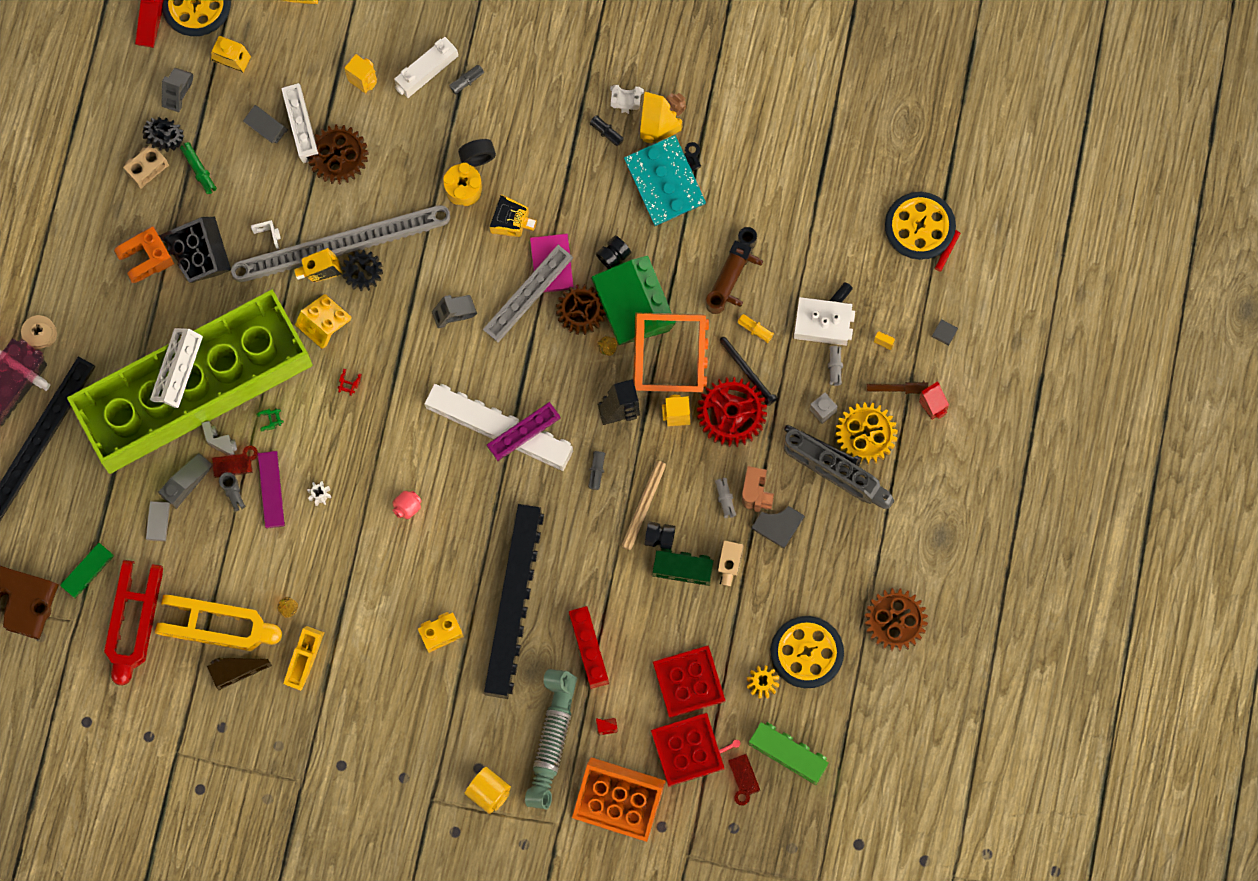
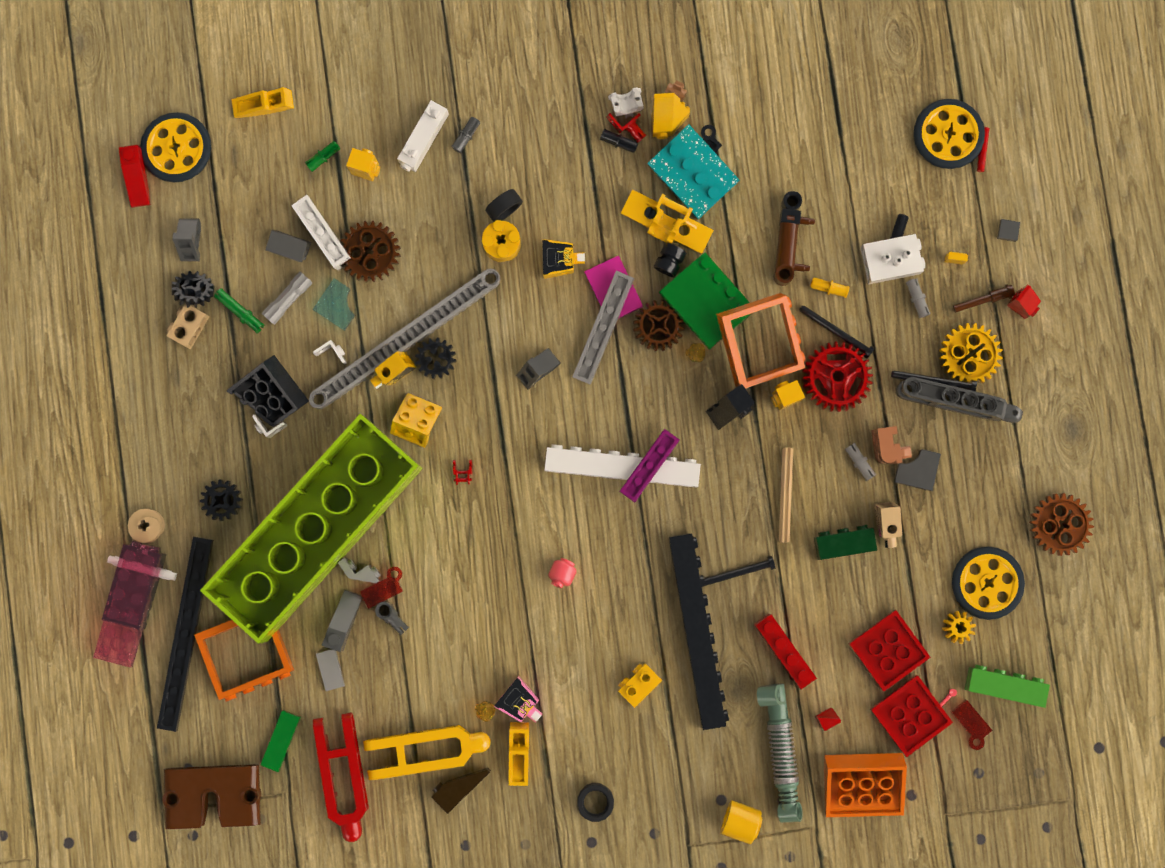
camera: 20 degrees left, 10 degrees up
orange brick [114,226,174,283] -> none
white fence [150,328,203,408] -> none
yellow torso [211,36,251,73] -> none
green piece [256,408,284,432] -> none
magenta tile [258,451,285,529] -> none
white gear [307,481,331,506] -> none
dark grey axle [589,451,606,490] -> none
black wheel [644,521,676,550] -> none
light grey brick [810,393,838,424] -> none
none -> orange window [194,620,294,702]
none -> black gear [199,479,243,521]
none -> white bracket [252,414,287,438]
none -> light grey axle [261,272,312,325]
none -> green axle [305,141,340,172]
none -> clear light blue tile [313,278,355,331]
none -> black torso [494,676,543,723]
none -> black tyre [577,783,614,822]
none -> red bracket [606,113,646,143]
none -> yellow piece [620,189,714,254]
none -> black bar [704,556,776,586]

